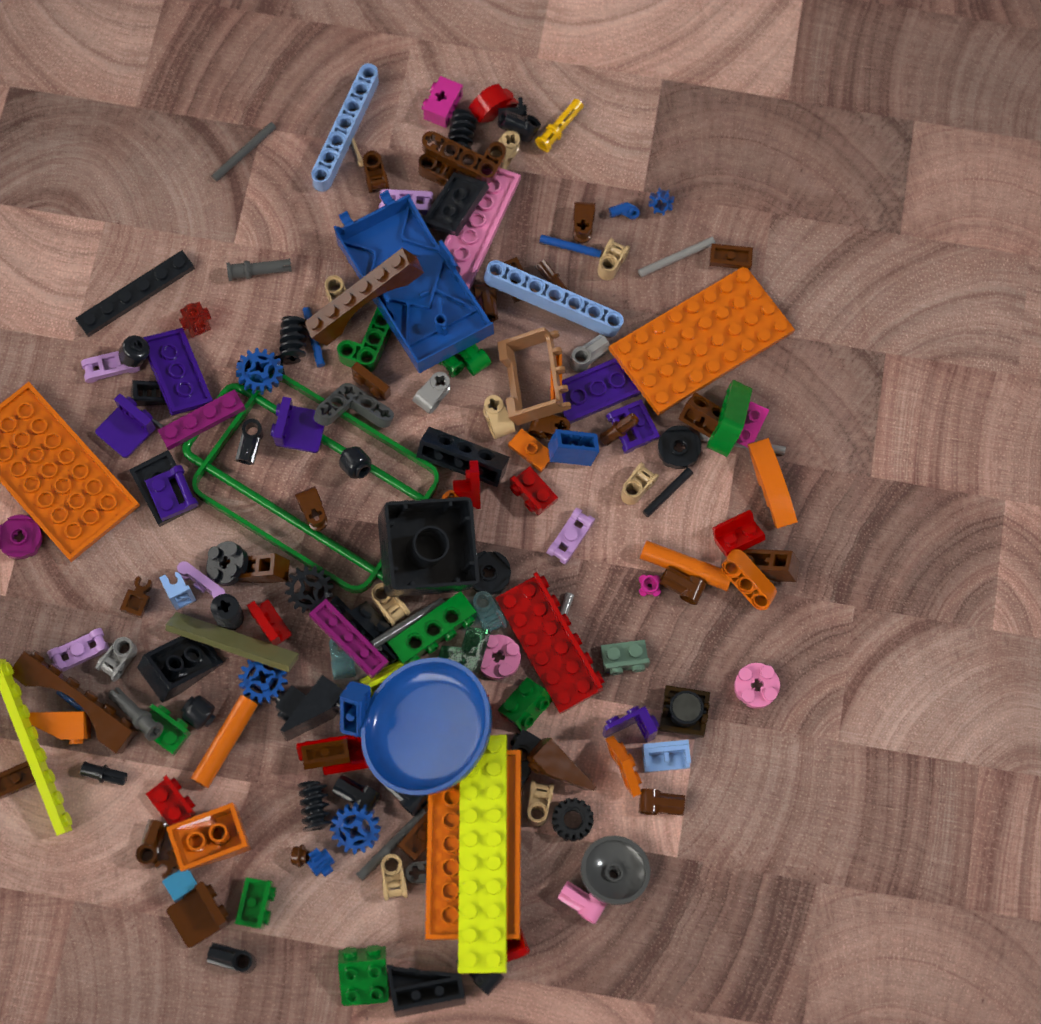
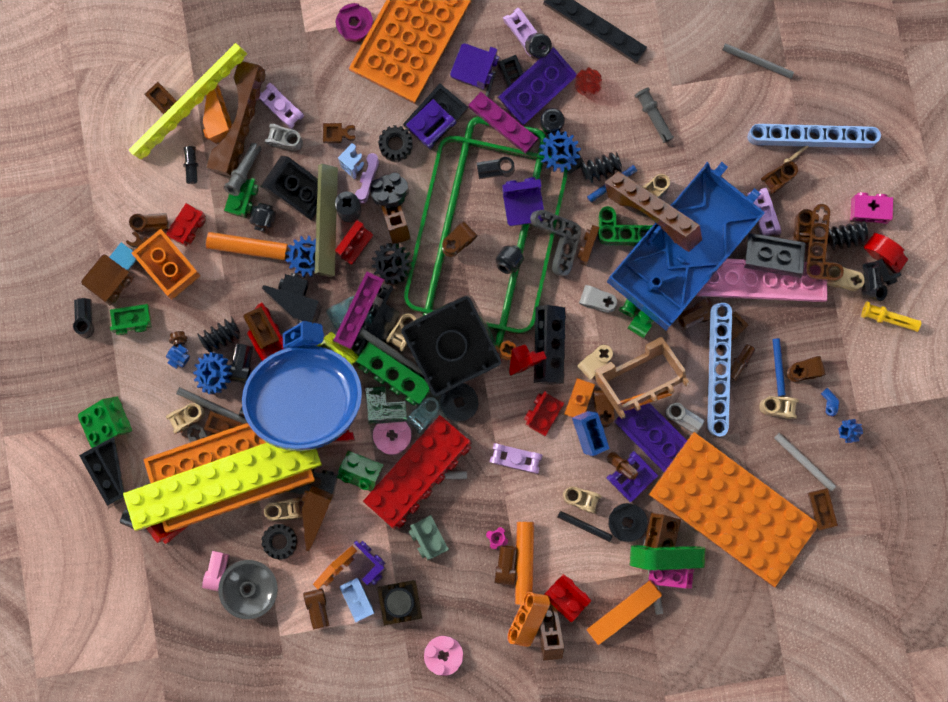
camera: 75 degrees right, 10 degrees up
none -> black tyre [378,125,413,162]
none -> black head [540,108,565,135]

